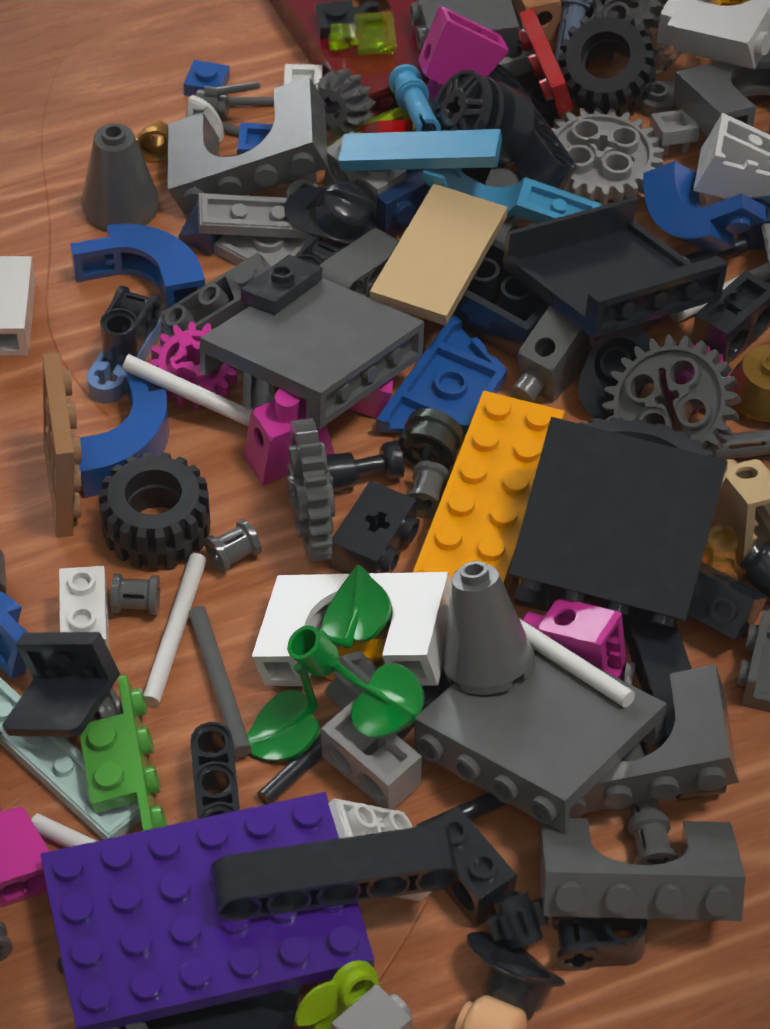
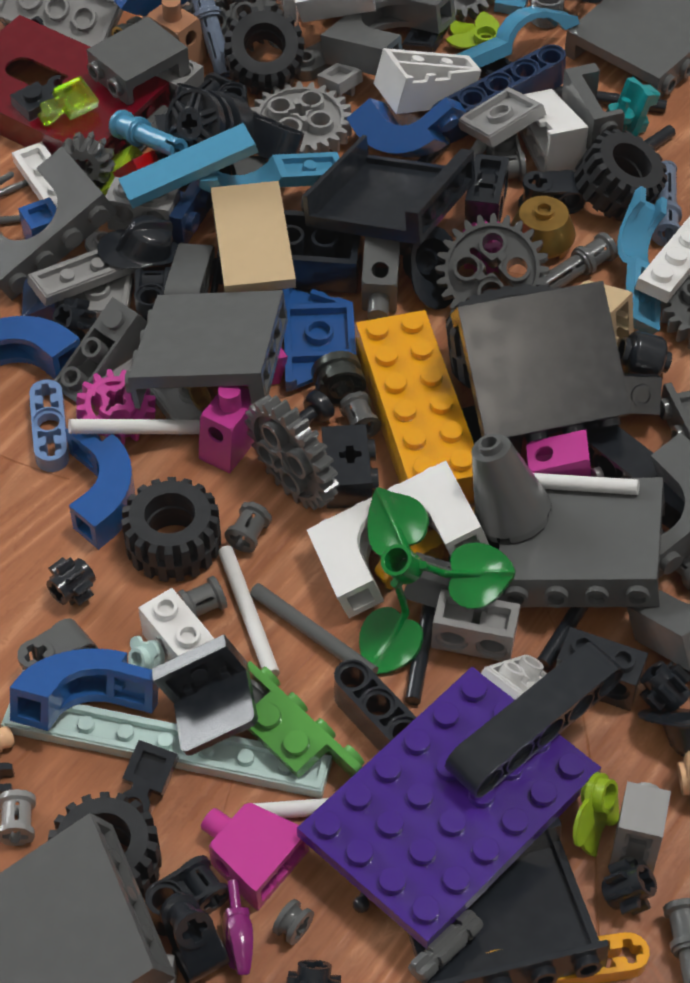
camera: 30 degrees left, 0 degrees up
medium nougat plate [42,352,82,537] -> none
black piece [100,286,162,364] -> none
black plate [241,255,323,315] -> none
dark pink torso [418,5,509,99] -> none
red plate [519,8,573,114] -> none
none -> black gear [46,557,96,606]
none -> black gear [53,298,97,341]
none -> light aqua plate [128,636,165,669]

